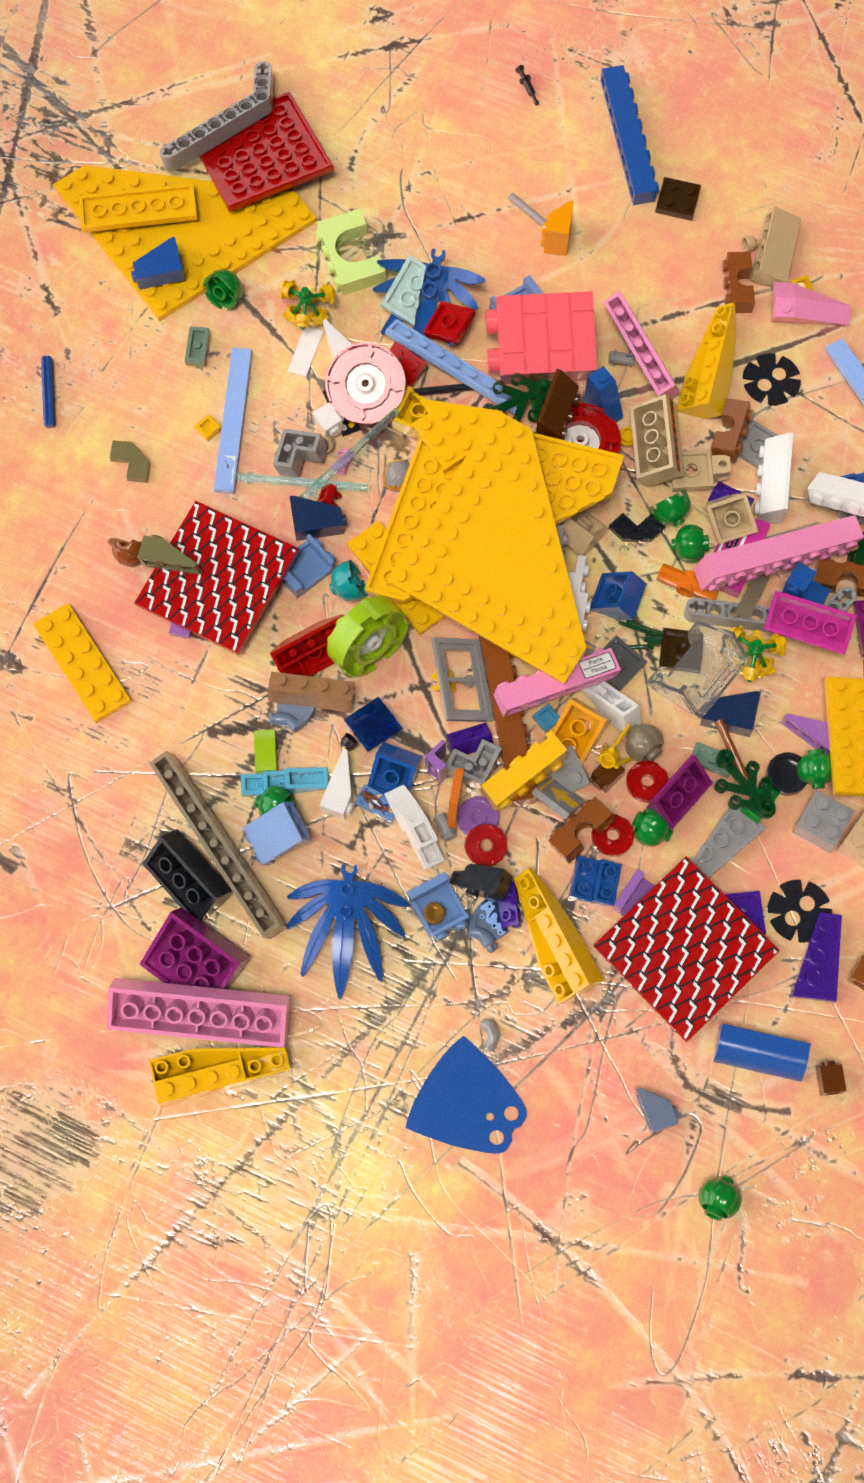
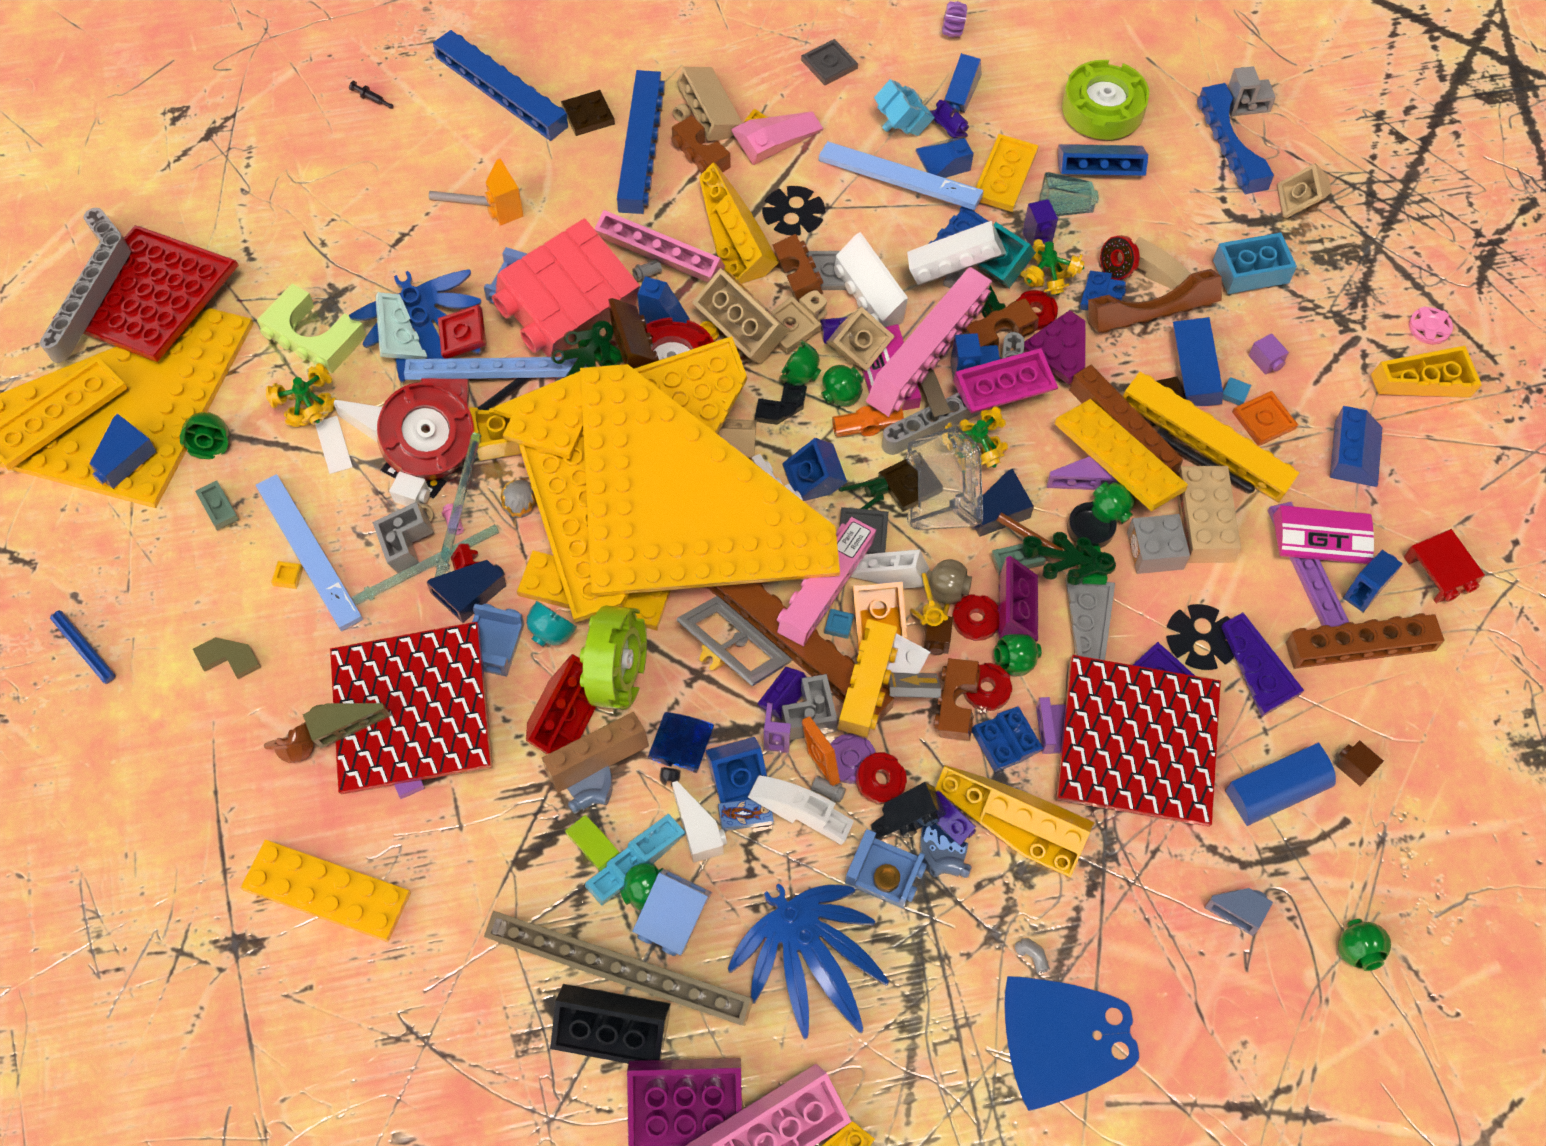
camera: 40 degrees left, 10 degrees down
none -> blue brick [617,70,665,214]

